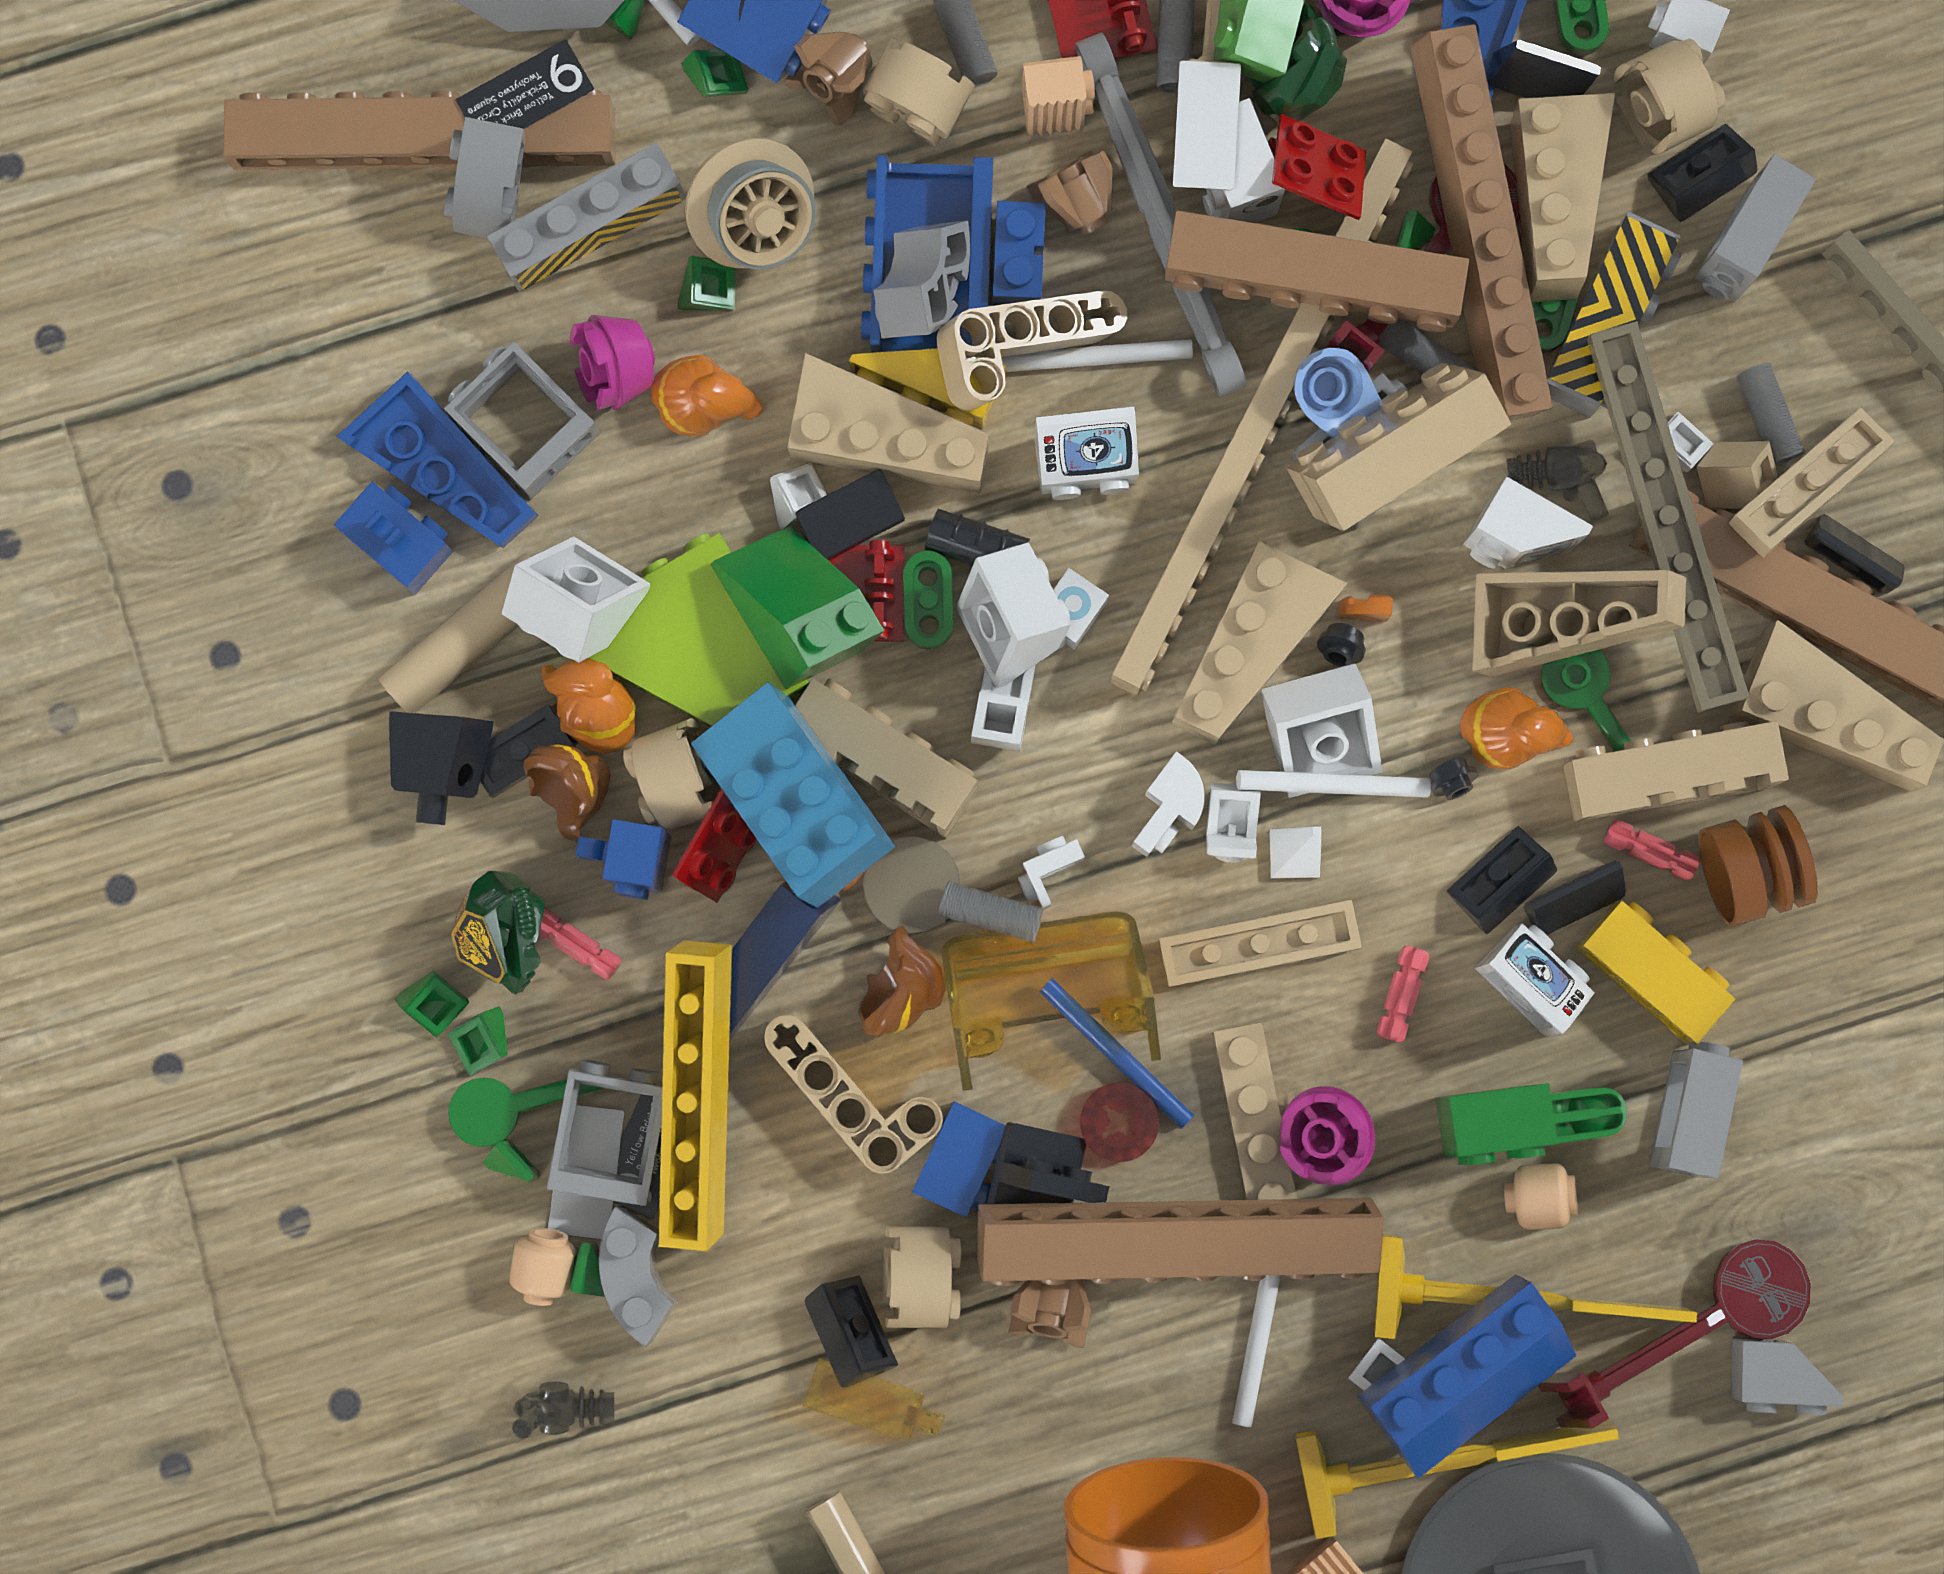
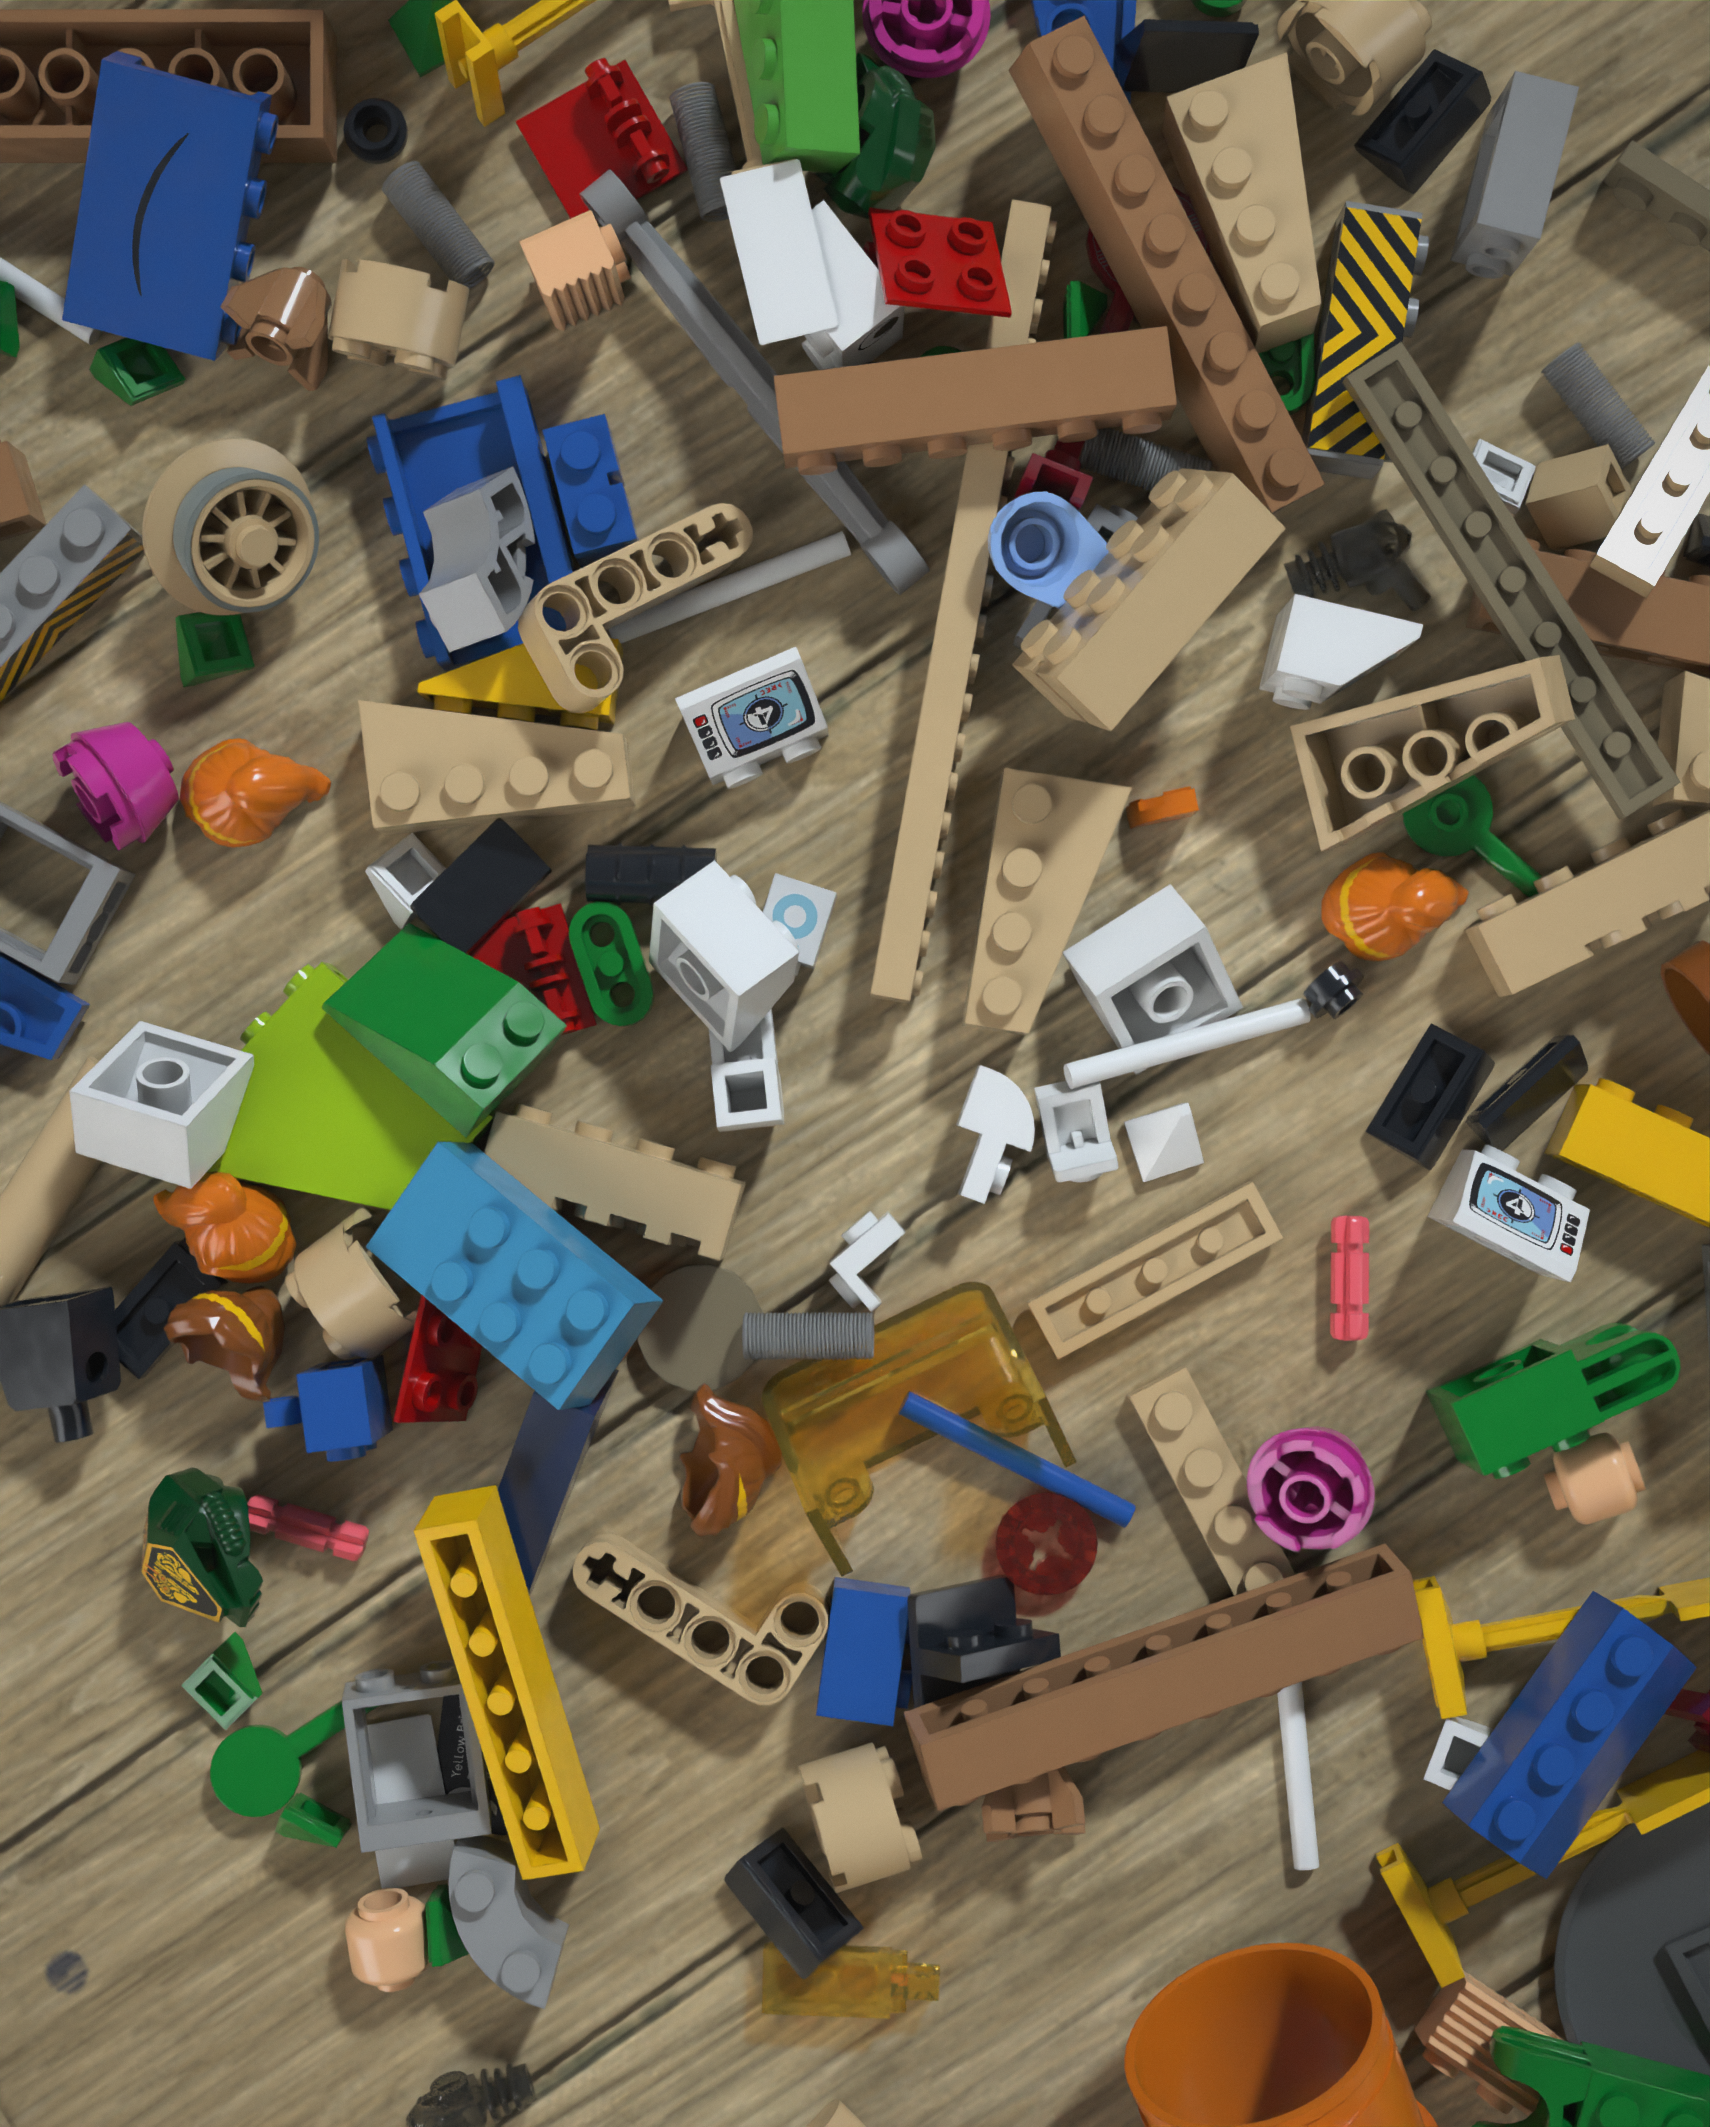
camera: 15 degrees left, 5 degrees up
green slope [395,970,470,1038] -> none
medium nougat brick [1027,150,1113,235] -> none
black plate [1317,623,1366,667] -> none
coral axle [1604,820,1700,880] -> none

